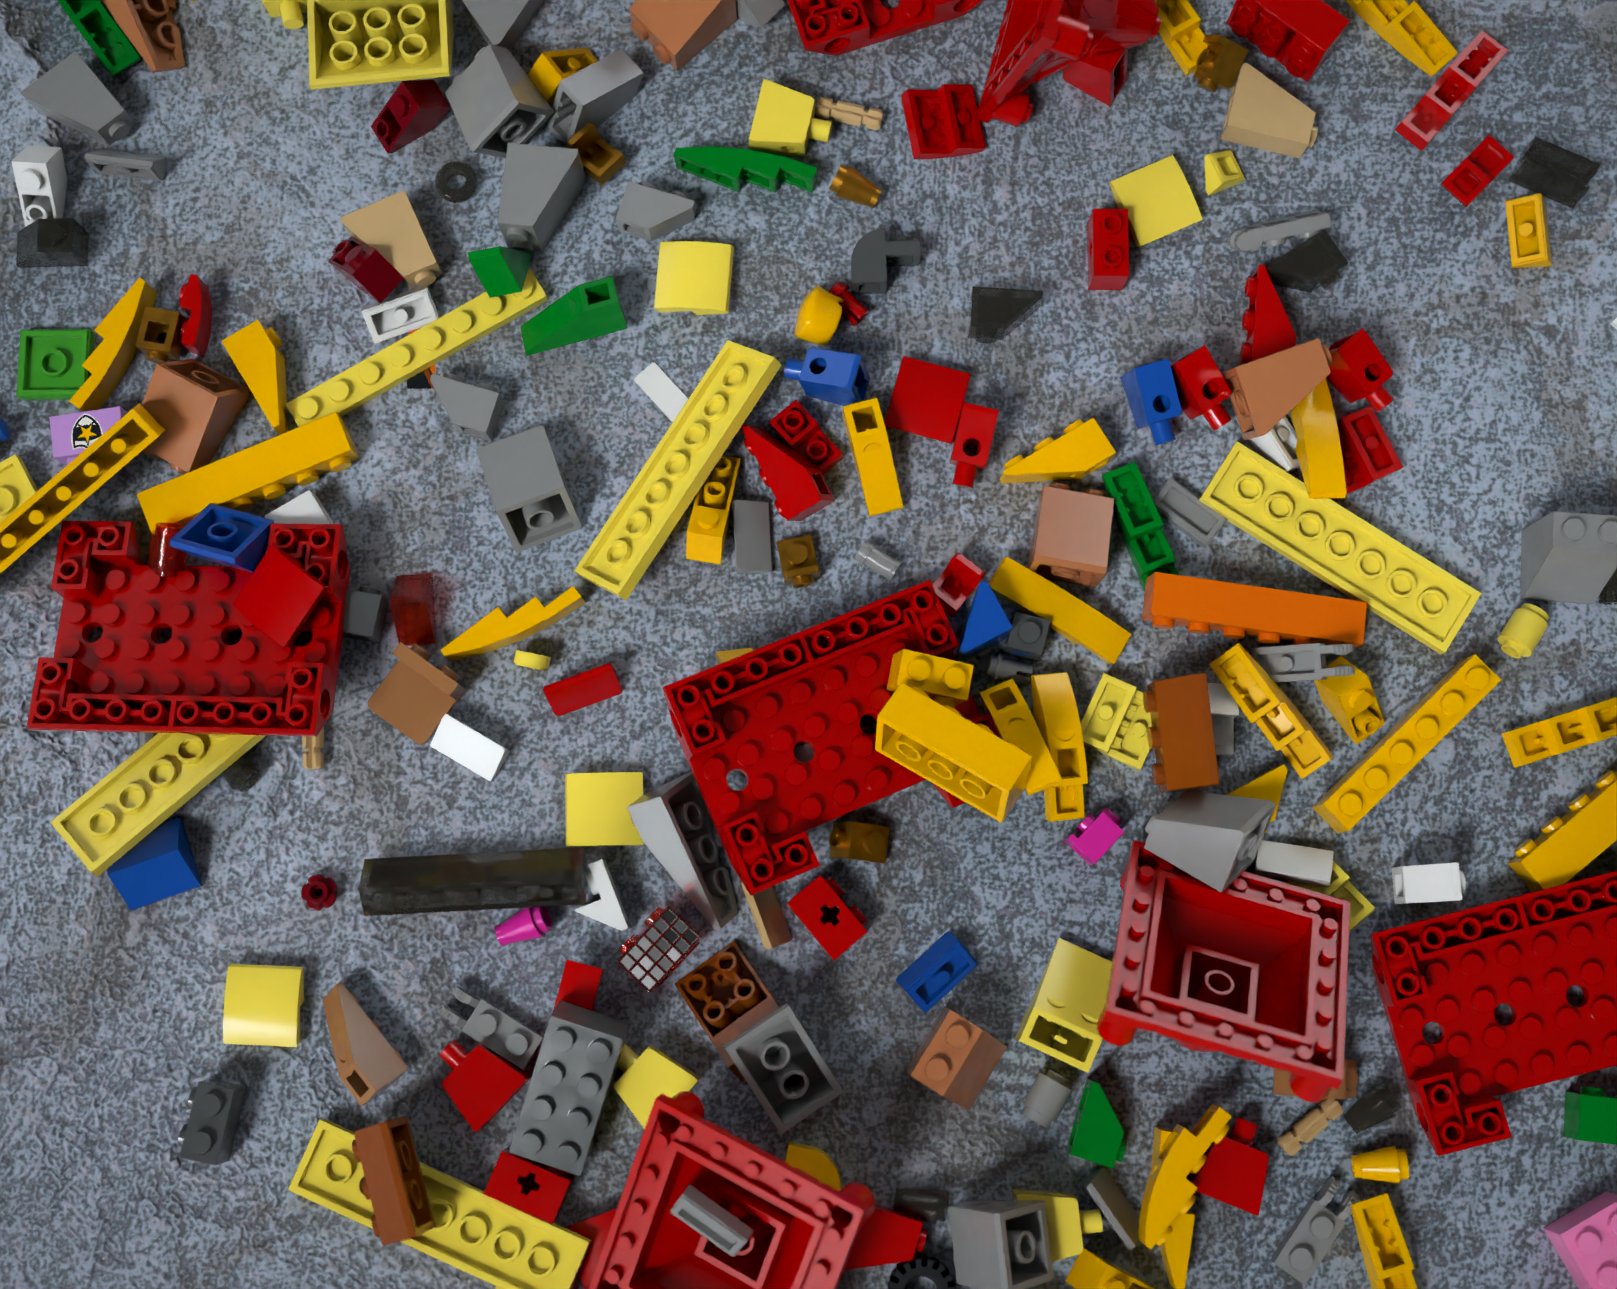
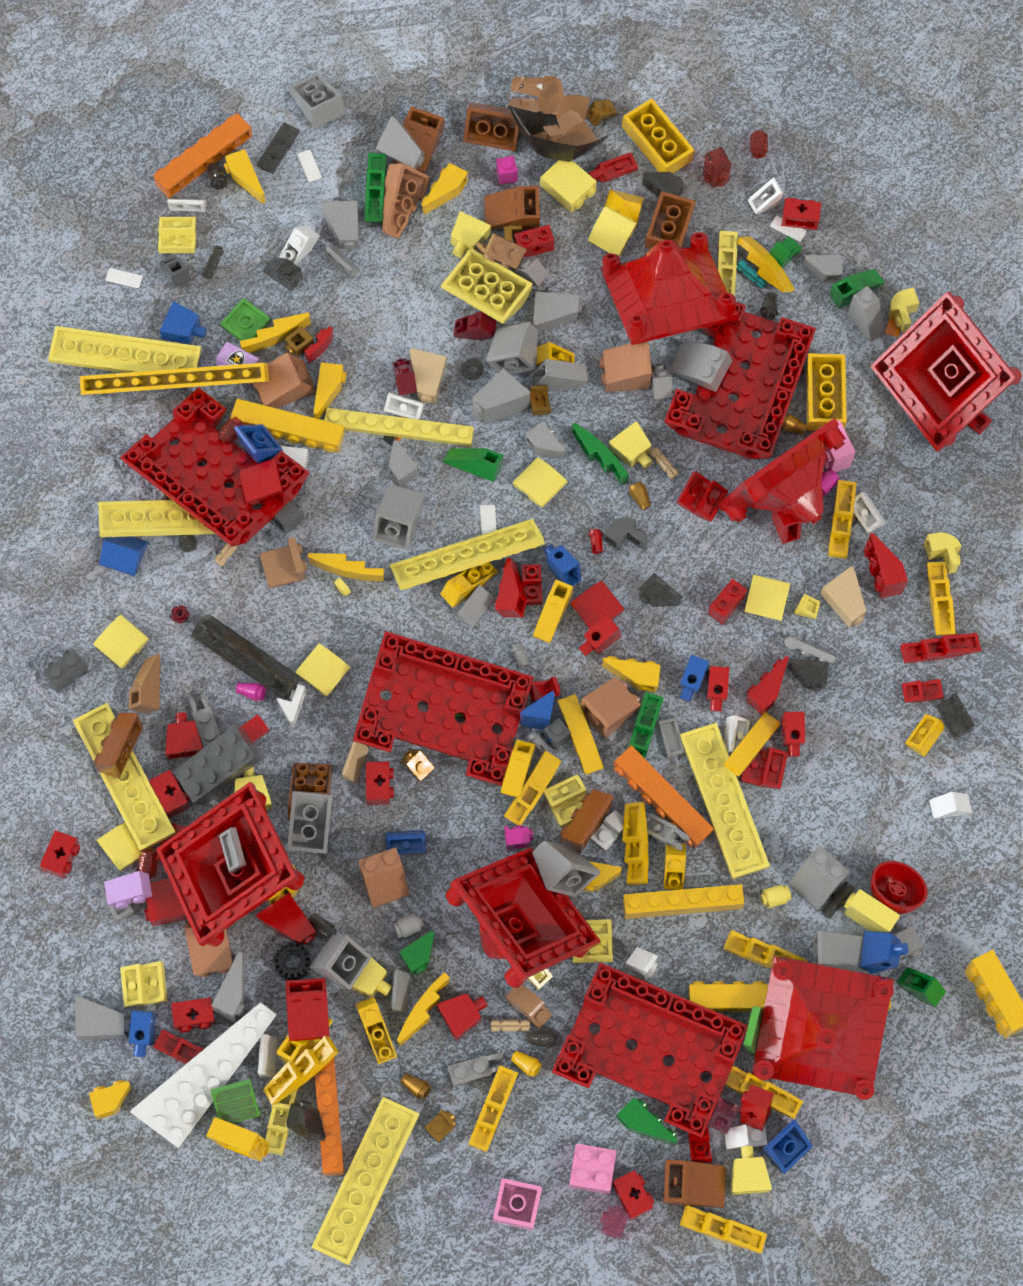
camera: 35 degrees right, 10 degrees down
clear red slope [390,573,436,646] -> none
white slope [430,713,510,782] -> none
green slope [468,246,531,298] -> none
red slope [543,663,622,716] -> none
brick [617,906,705,993] -> none
light grey wedge [627,771,738,930] -> none
pearl gold bracket [777,535,820,588] -> none
yellow hair [794,285,843,346] -> none
yellow brick [875,682,1032,823] -> none
yellow brick [886,649,974,708] -> none
light yellow slope [1015,937,1112,1073] -> none
yellow slope [1138,1104,1232,1250] -> none
pearl gold brick [1193,35,1249,93] -> none
nougat slope [1221,338,1332,440] -> none
white slope [1255,840,1334,888] -> none

